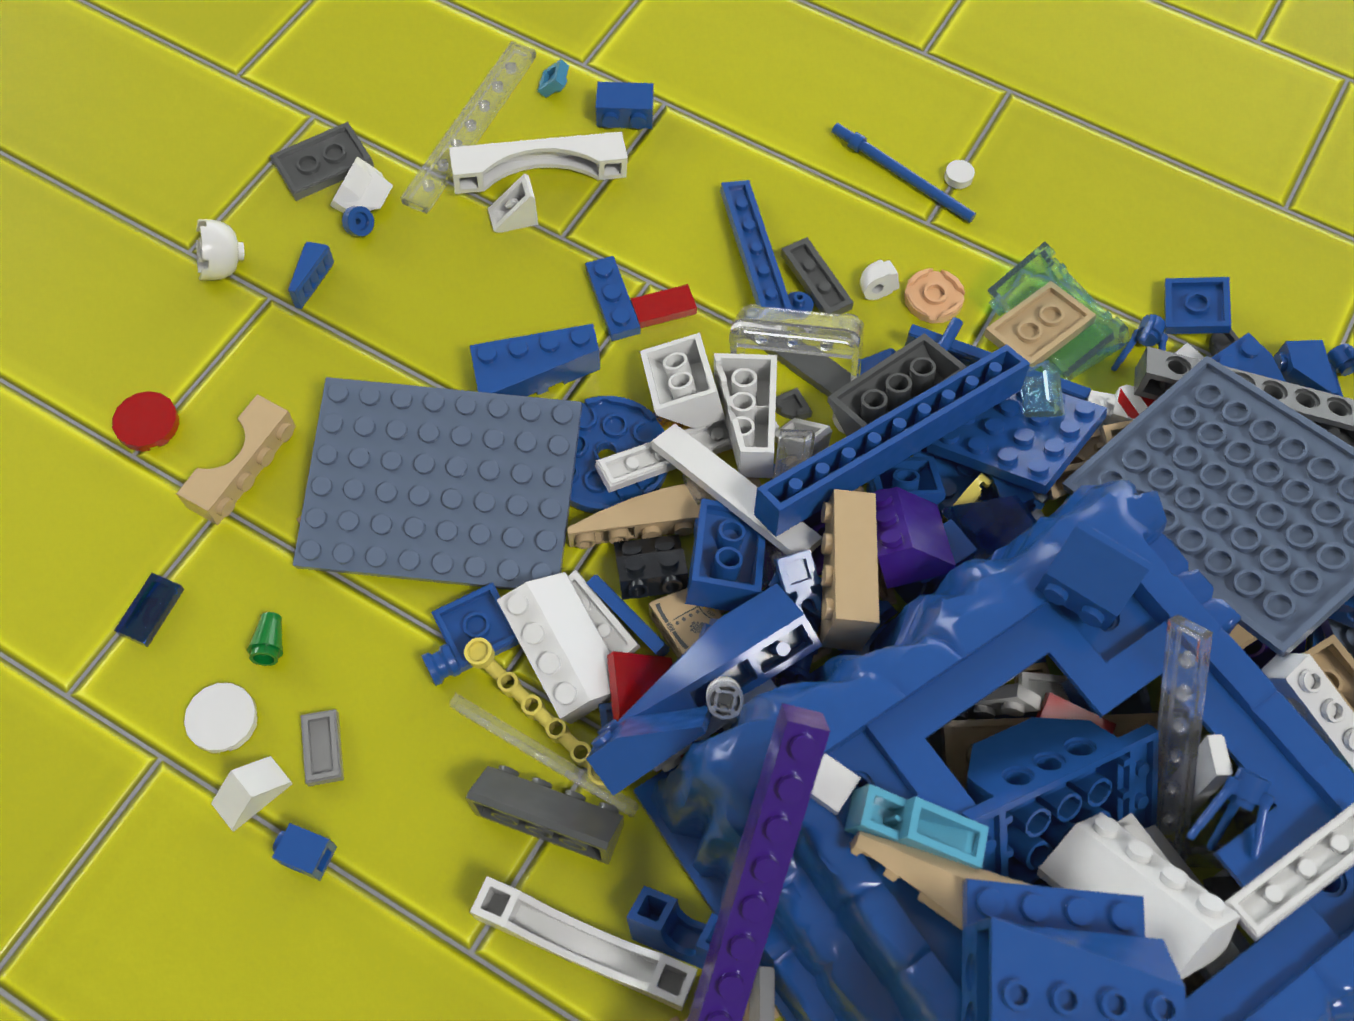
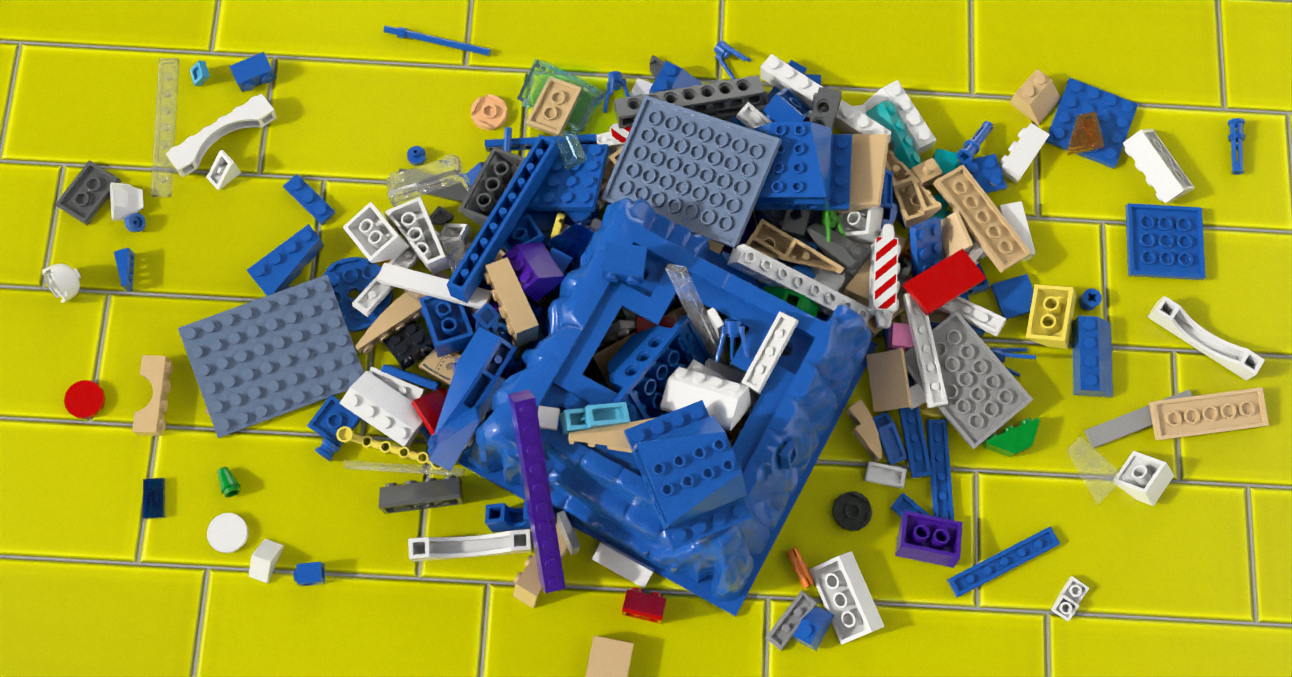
camera: 30 degrees left, 10 degrees up
light grey tile [301,709,344,787] -> none
red tile [631,284,697,328] -> none
white wheel [706,677,744,720] -> none
blue plate [720,180,794,325] -> none
dark grey plate [781,237,854,321] -> none
white piece [860,259,899,300] -> none
white tile [944,160,975,189] -> none
blue plate [1164,277,1231,334] -> none
blue slope [1273,340,1338,395] -> none

